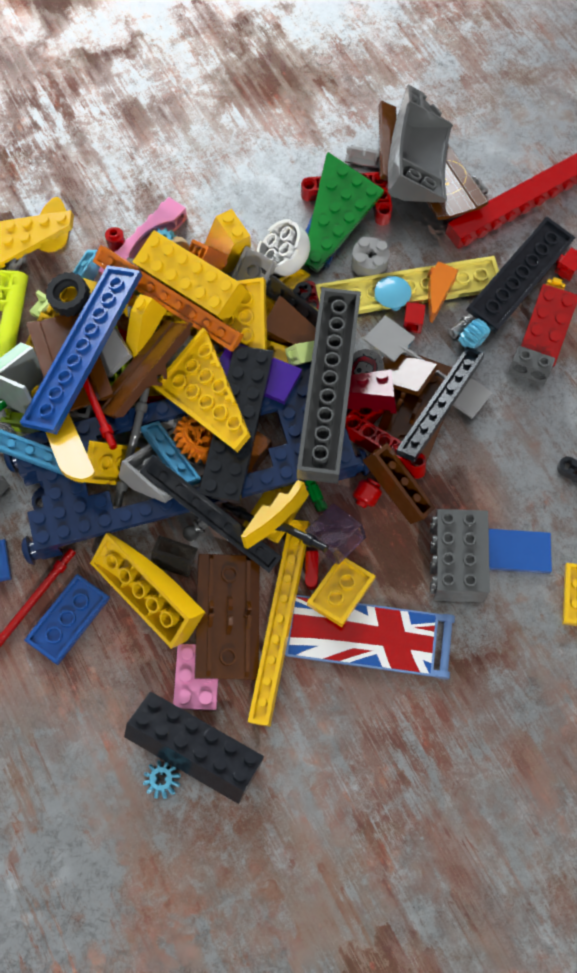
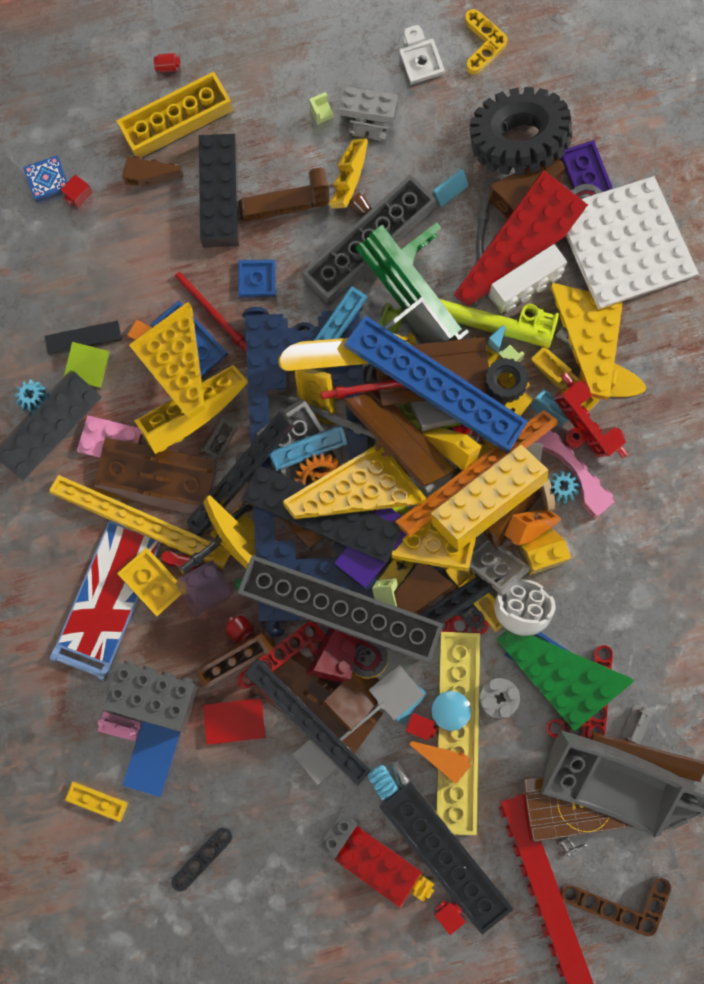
camera: 105 degrees right, 10 degrees up
none -> black tile [45,320,122,355]
none -> lime tile [64,342,110,388]
none -> bright pink hinge [98,712,141,742]
none -> orange tile [127,320,152,341]
none -> yellow wing [129,302,205,420]
none -> red tile [203,698,266,745]
none -> medium azure slope [487,326,505,353]
none -> yellow slope [531,346,600,412]
none -> red brick [552,371,628,459]
none -> reddish brown beam [559,876,671,937]

